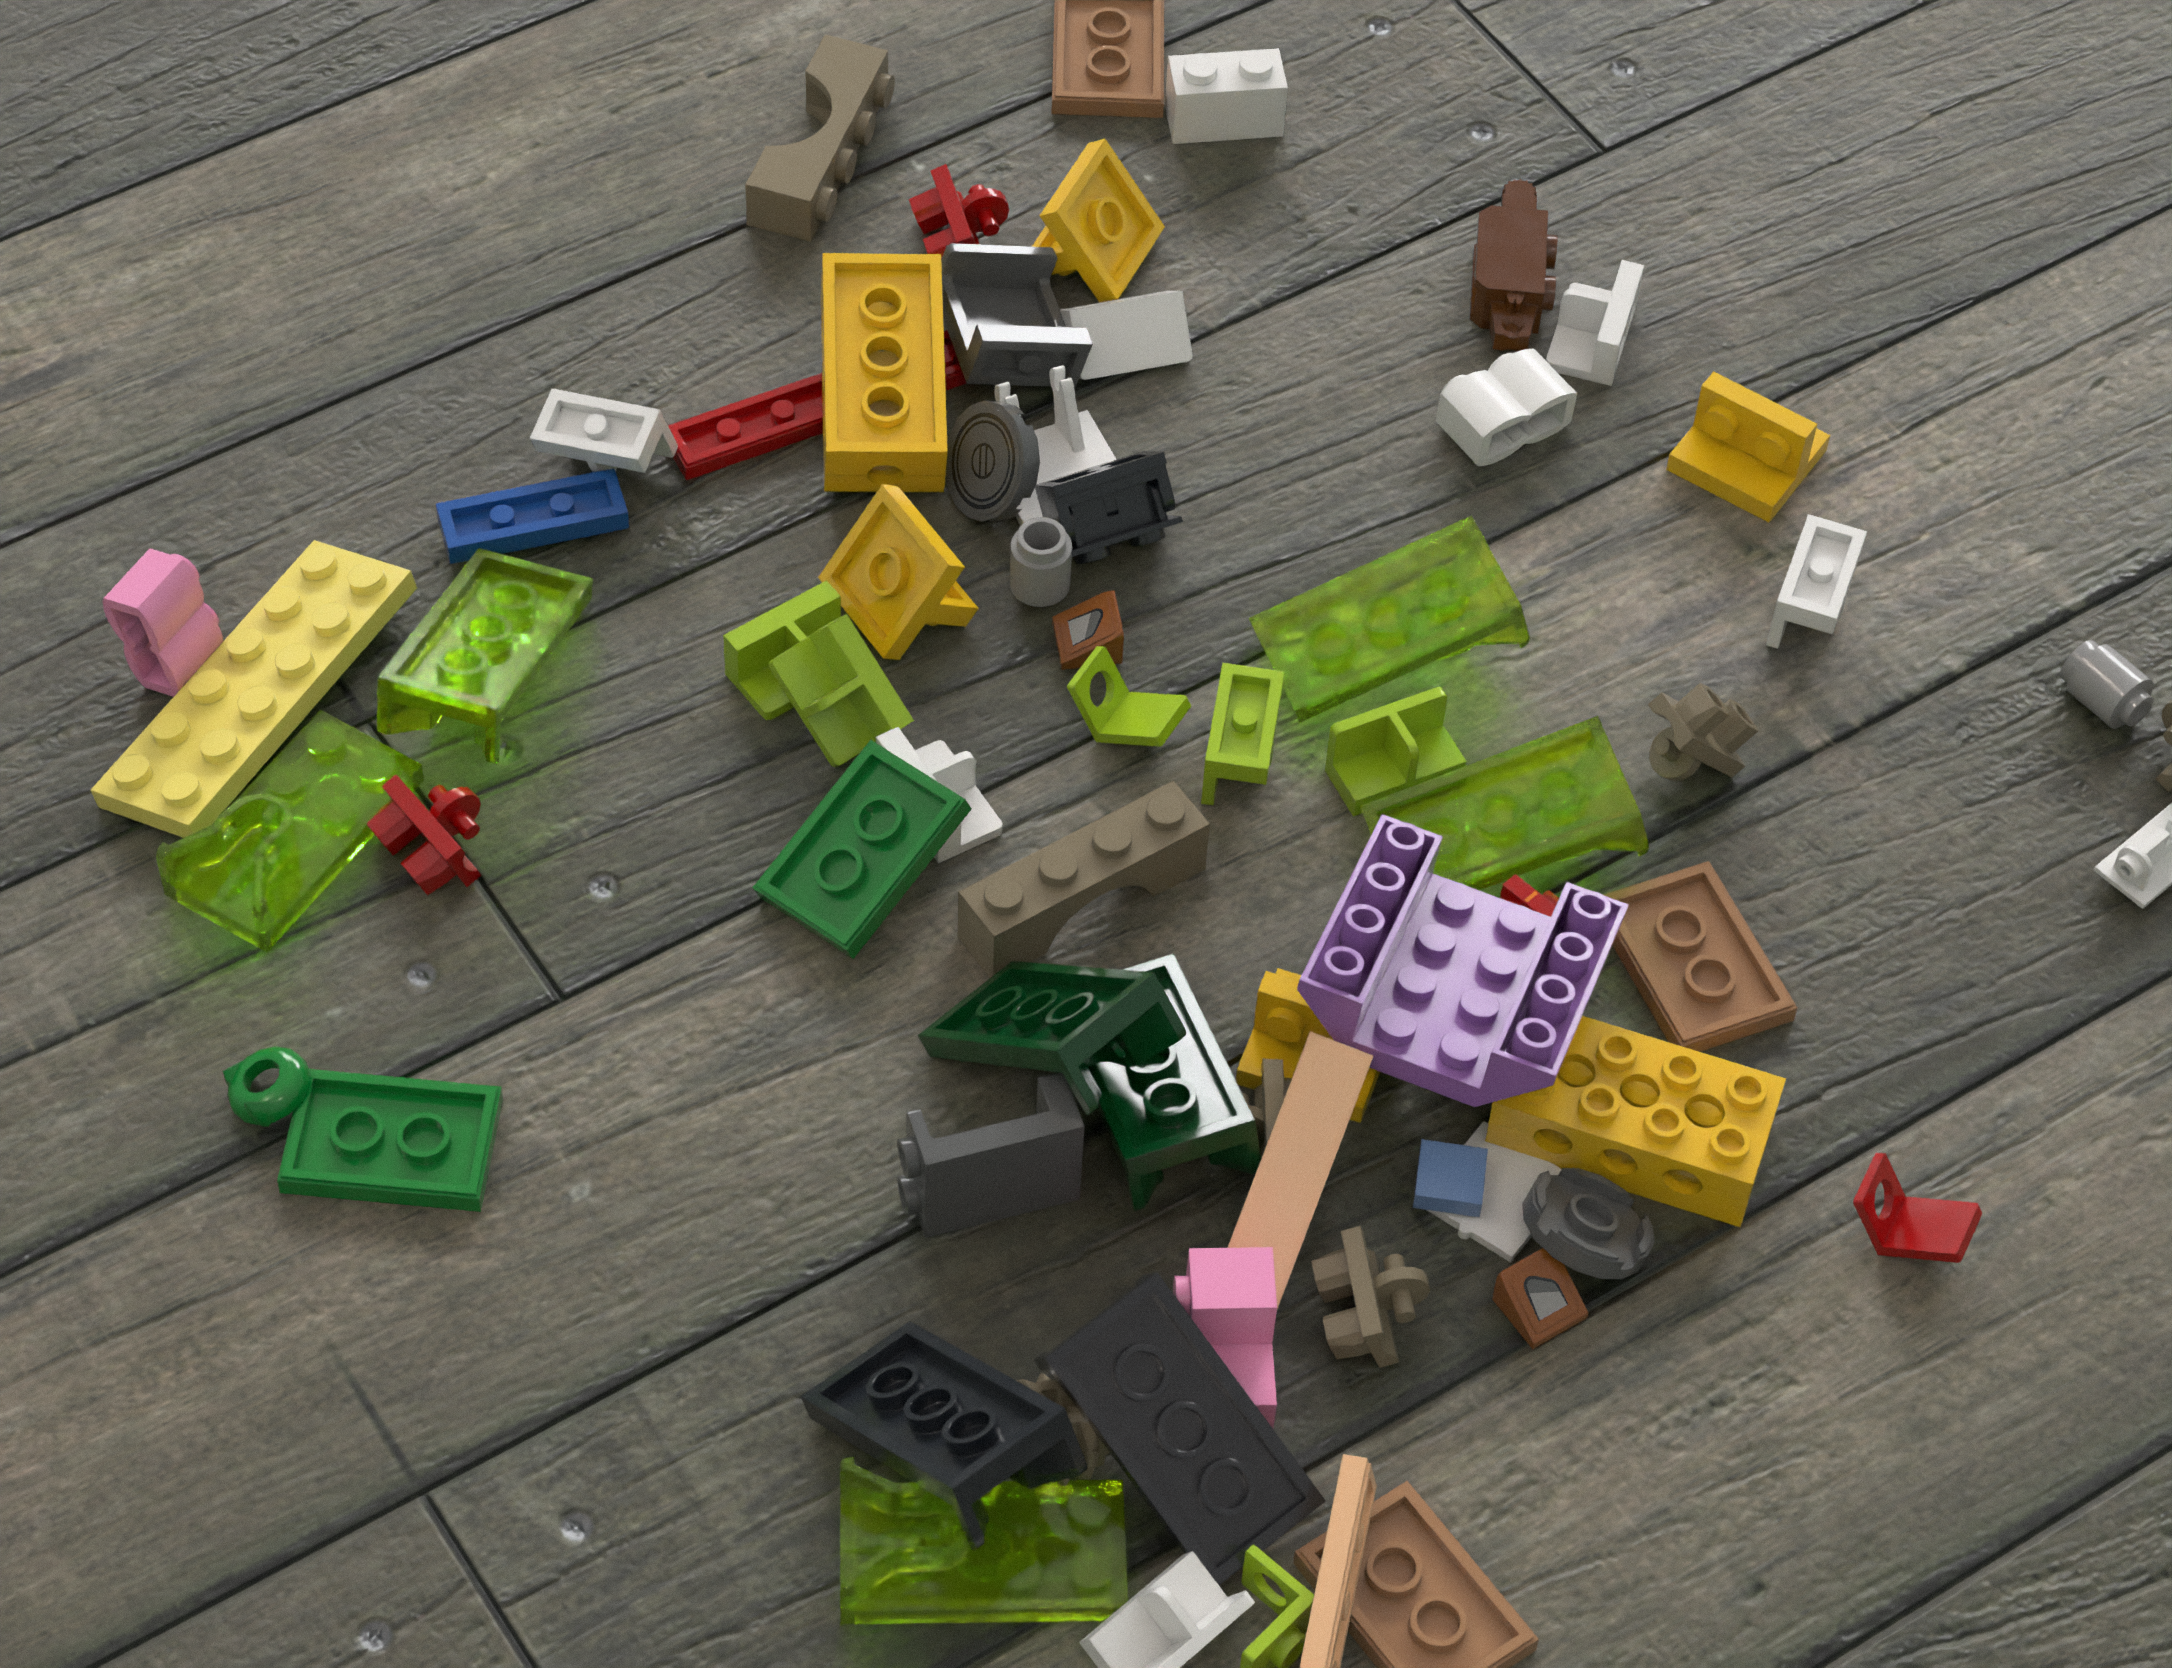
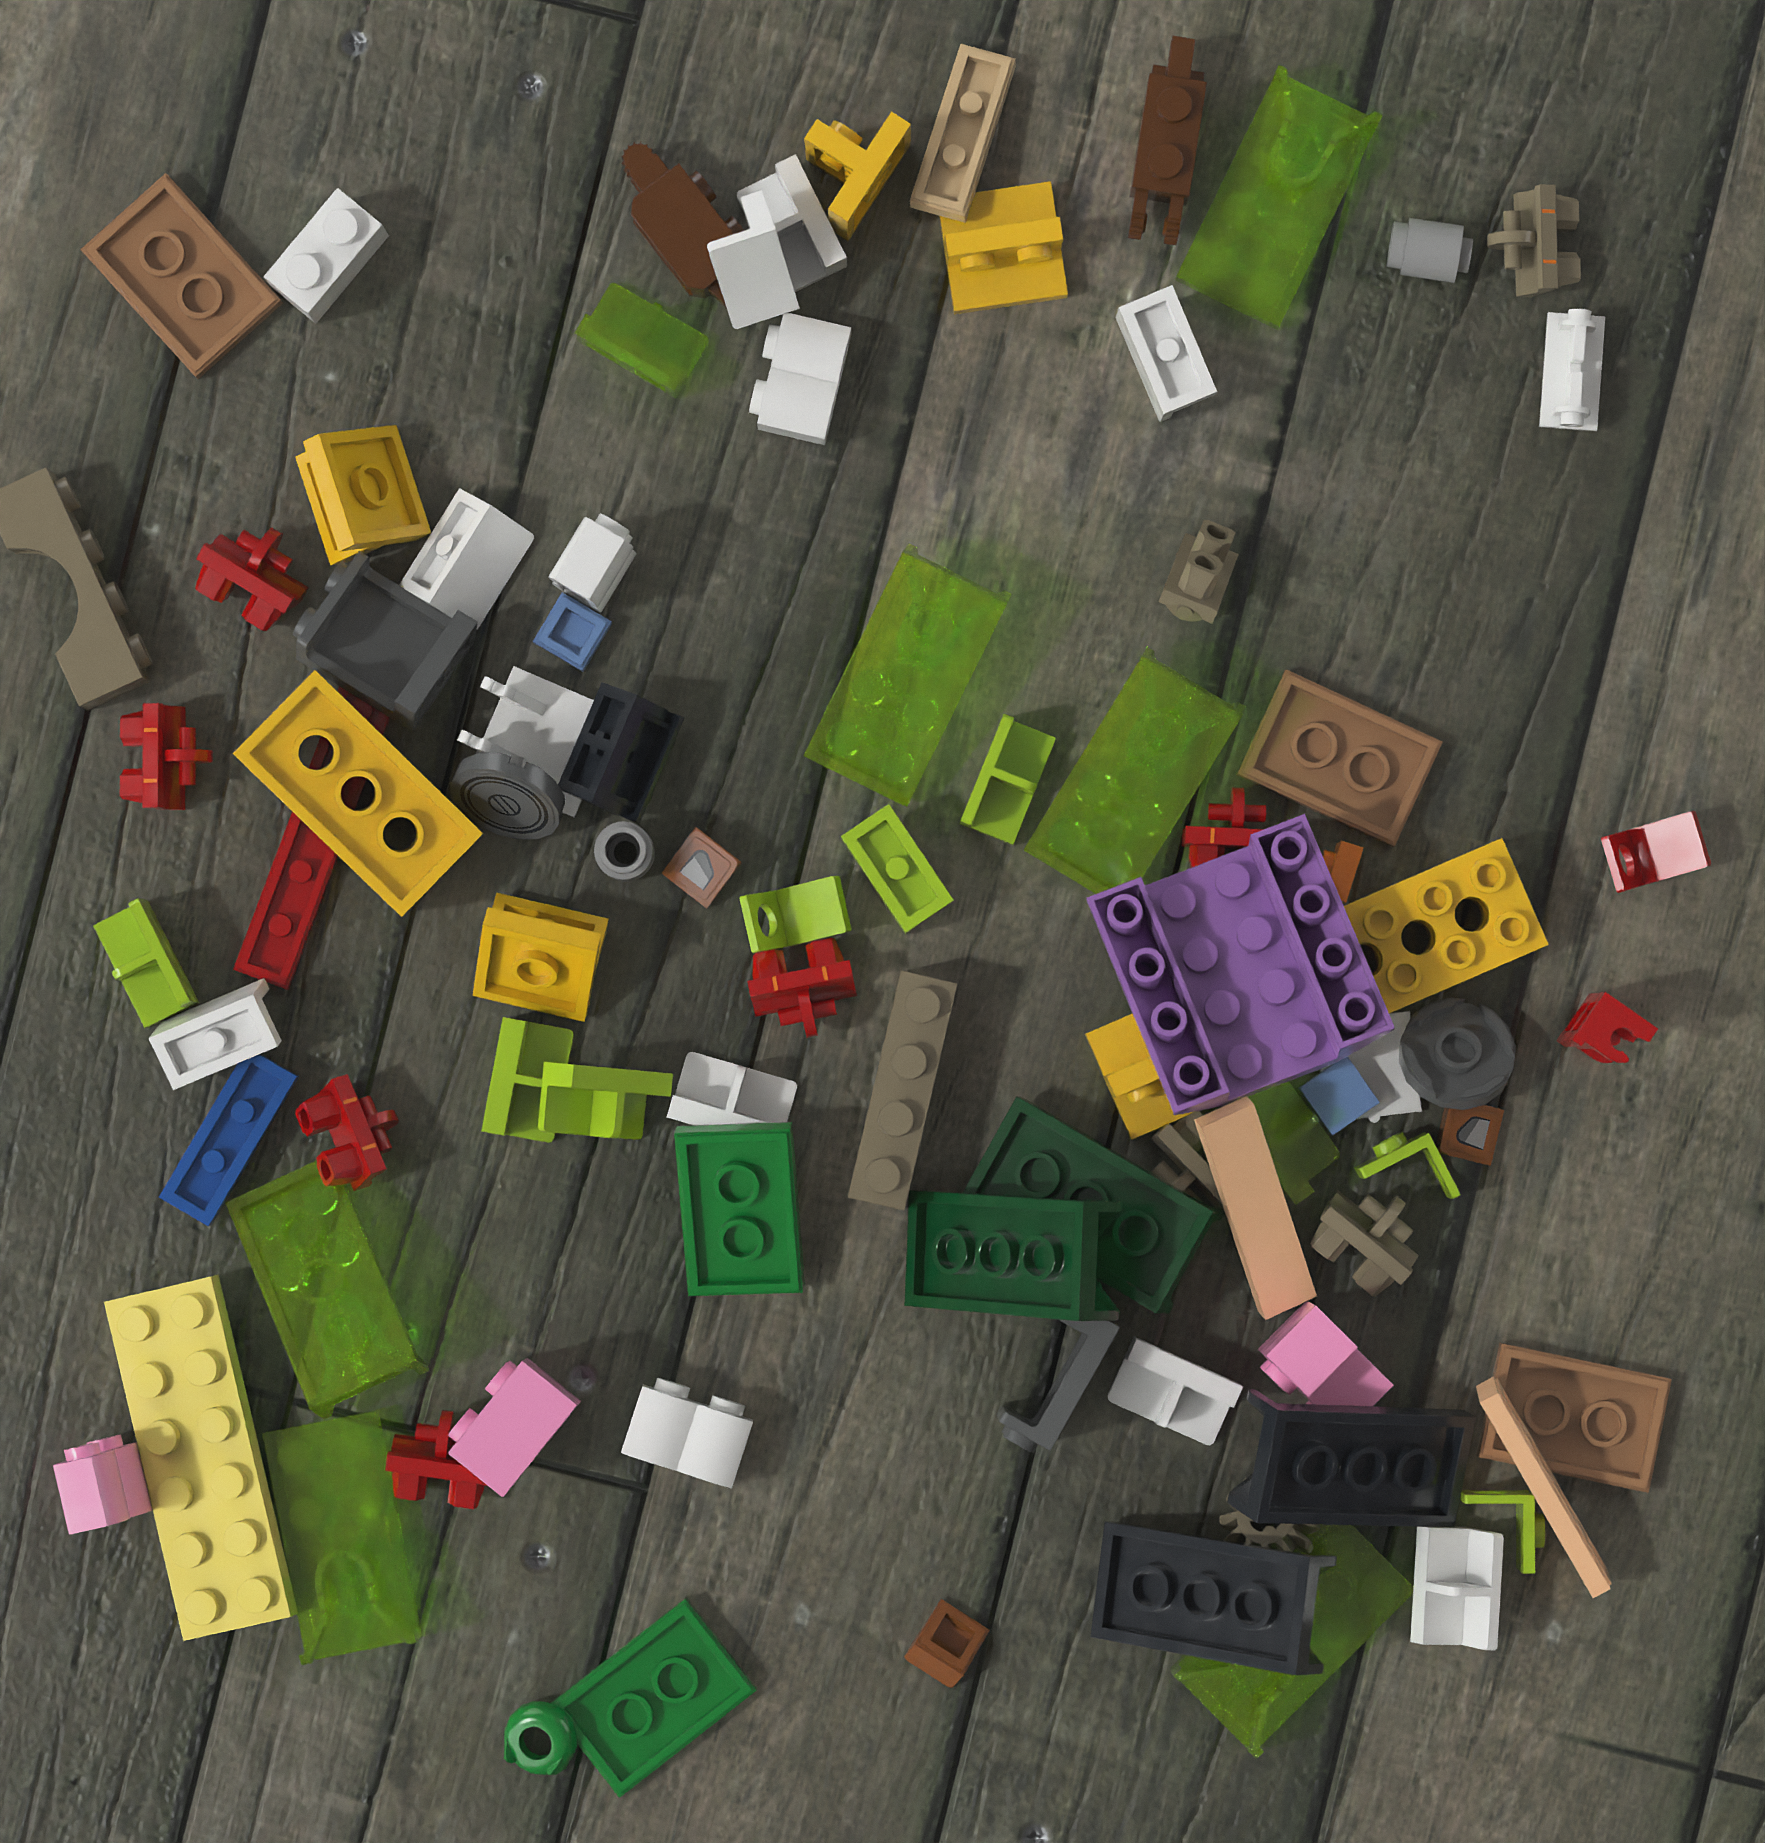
camera: 40 degrees left, 35 degrees up
none -> lime panel [93,898,199,1029]
none -> red hips [120,703,213,811]
none -> red hips [295,1074,399,1191]
none -> bright pink brick [448,1358,581,1497]
none -> medium blue tile [533,592,612,672]
none -> white brick [548,513,637,613]
none -> clear neon green panel [574,283,709,399]
none -> white brick [621,1378,753,1489]
none -> white panel [707,190,800,329]
none -> red hips [747,938,857,1038]
none -> yellow bracket [804,111,911,241]
none -> dark orange slope [904,1599,990,1688]
none -> tan tile [910,44,1016,223]
none -> white panel [1108,1337,1243,1445]
none -> reddish brown hinge [1128,36,1207,245]
none -> clear neon green plate [1175,64,1383,330]
none -> clear neon green panel [1221,1081,1340,1205]
none -> orange plate [1322,841,1363,904]
none -> lime bracket [1354,1132,1461,1199]
none -> red hinge [1556,992,1658,1063]

